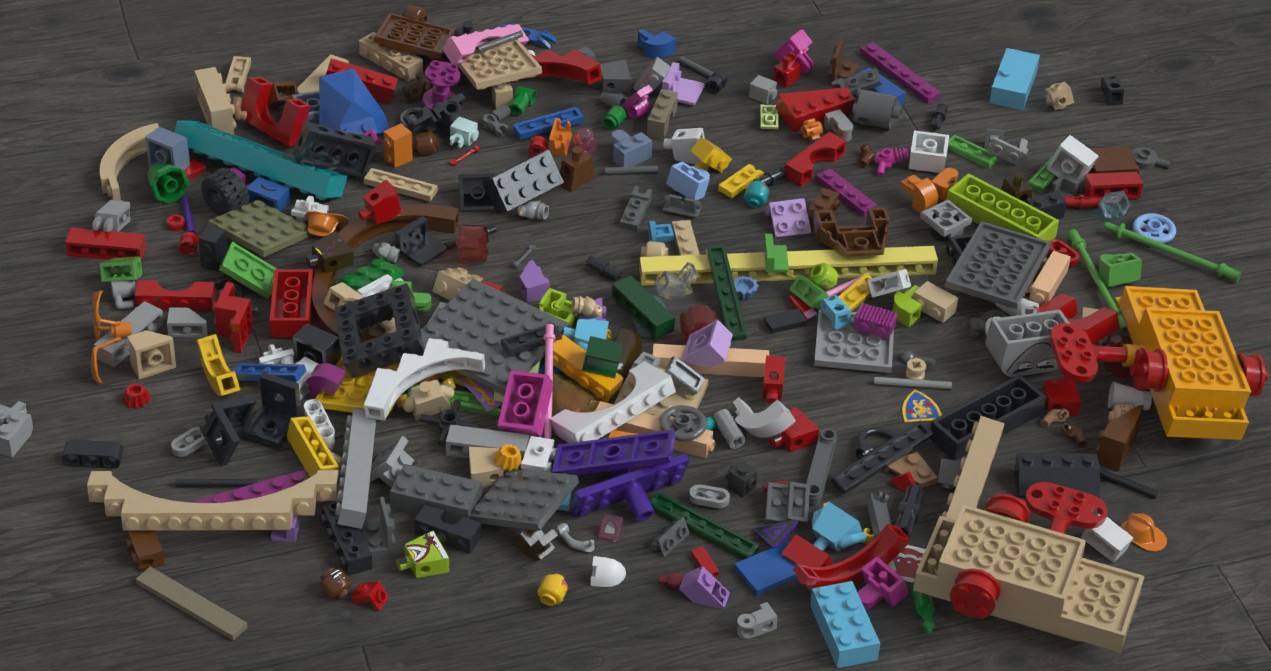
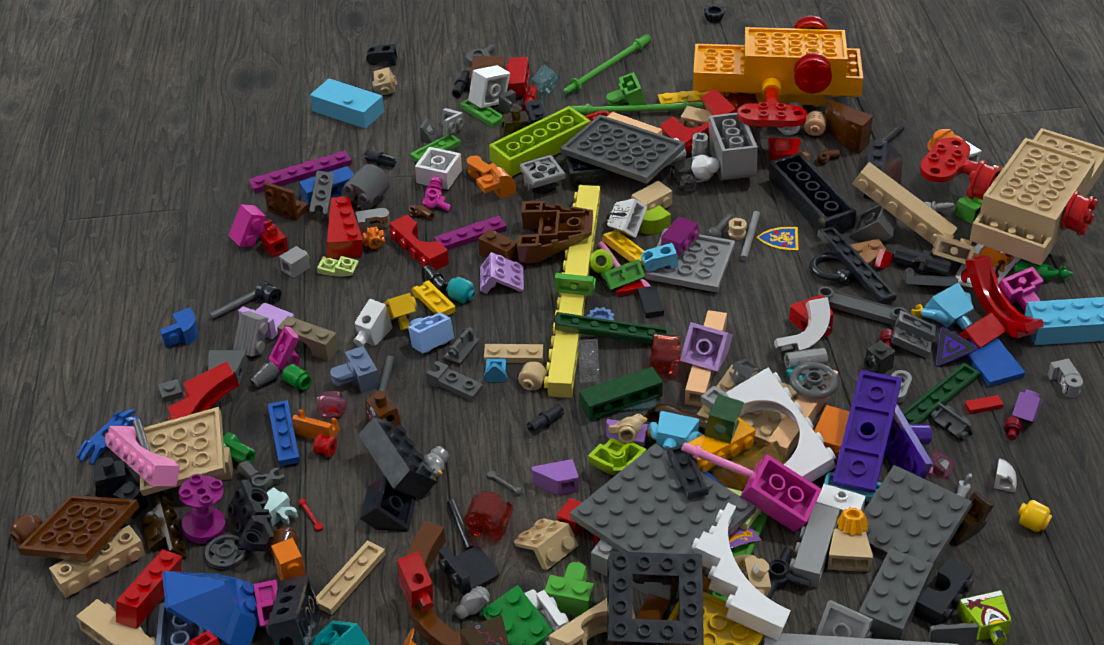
camera: 75 degrees left, 0 degrees up
red torso [762,355,785,405] -> none
light blue plate [1133,213,1176,243] -> none
none -> tan brick [932,232,975,264]

